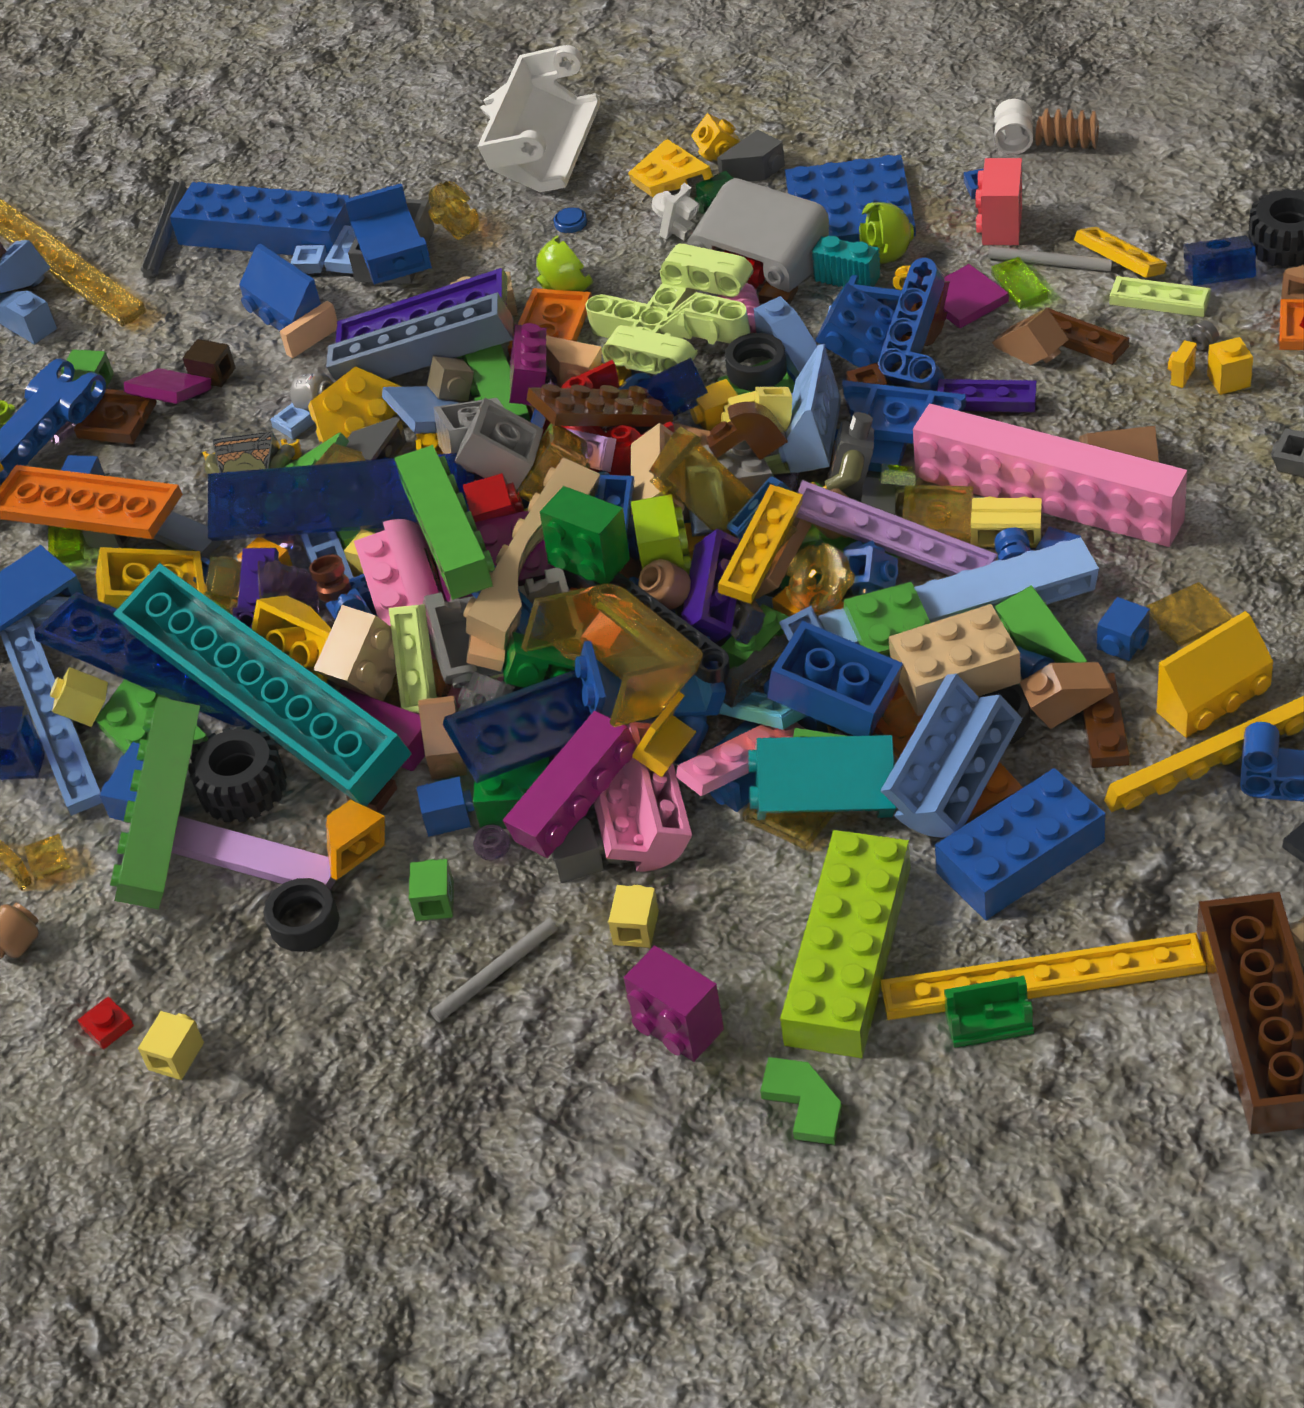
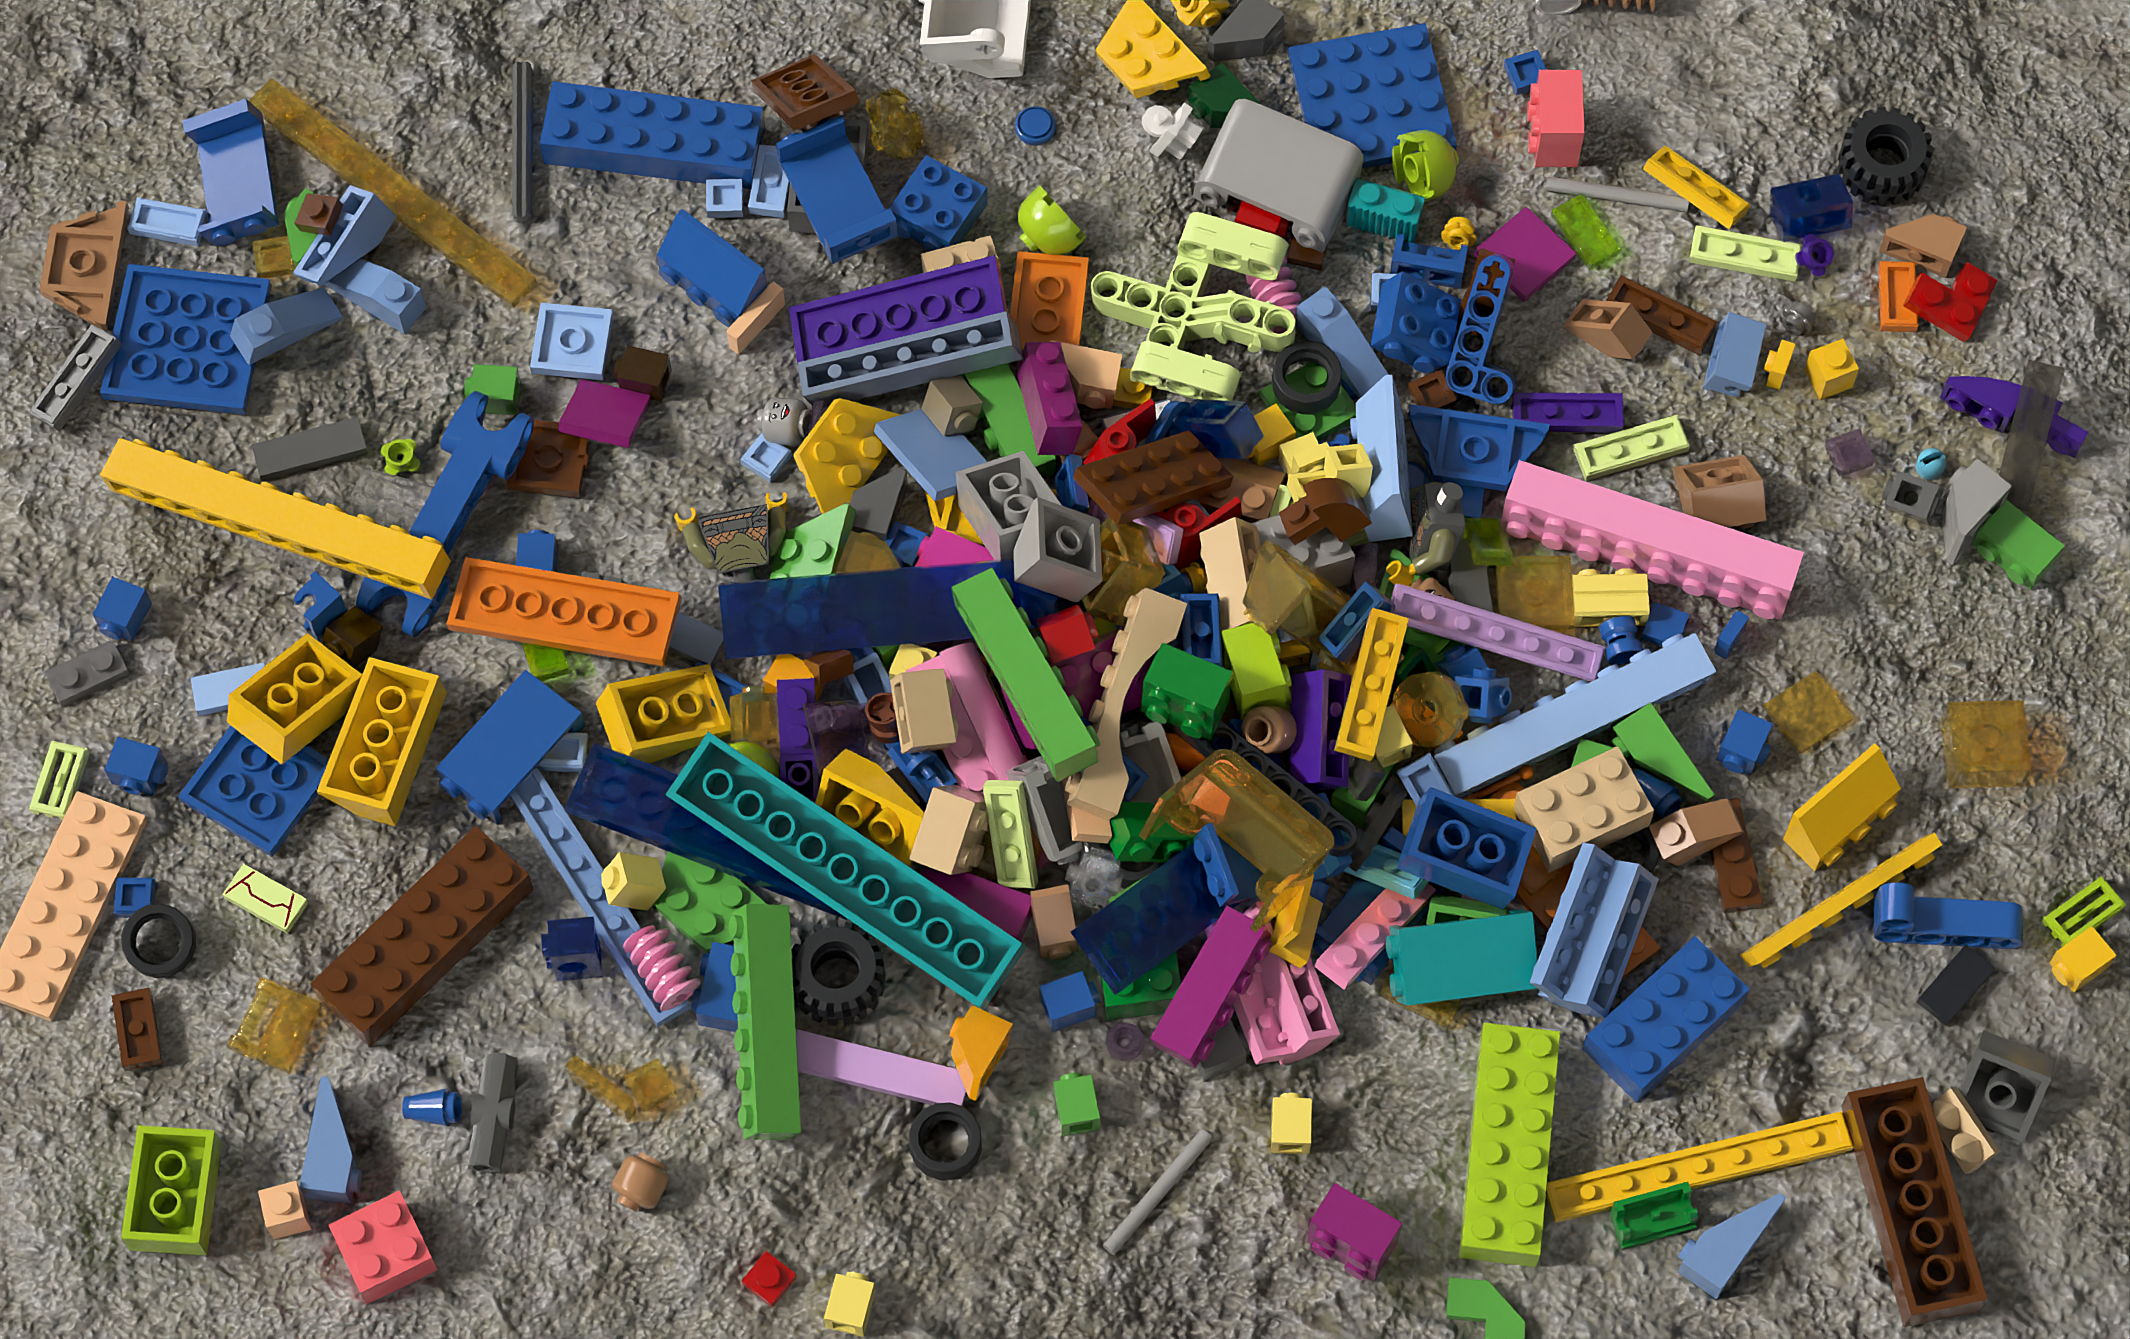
camera: 15 degrees left, 20 degrees up
bright green plate [843,582,931,657] -> none
none -> light blue plate [530,303,613,380]
none -> bright pink piece [623,925,701,1011]
none -> reddish brown plate [751,54,860,131]
none -> reddish brown slope [804,647,854,685]
none -> blue brick [889,155,988,252]
none -> tan brick [890,668,958,754]
none -> light yellow brick [1371,704,1413,771]
none -> yellowish green tile [1573,415,1690,481]
none -> medium blue slope [1678,1193,1786,1299]
none -> medium blue hinge [1703,312,1766,397]
none -> blue tile [1714,611,1749,660]
none -> dark purple plate [1795,234,1834,277]
none -> clear purple plate [1825,429,1875,477]

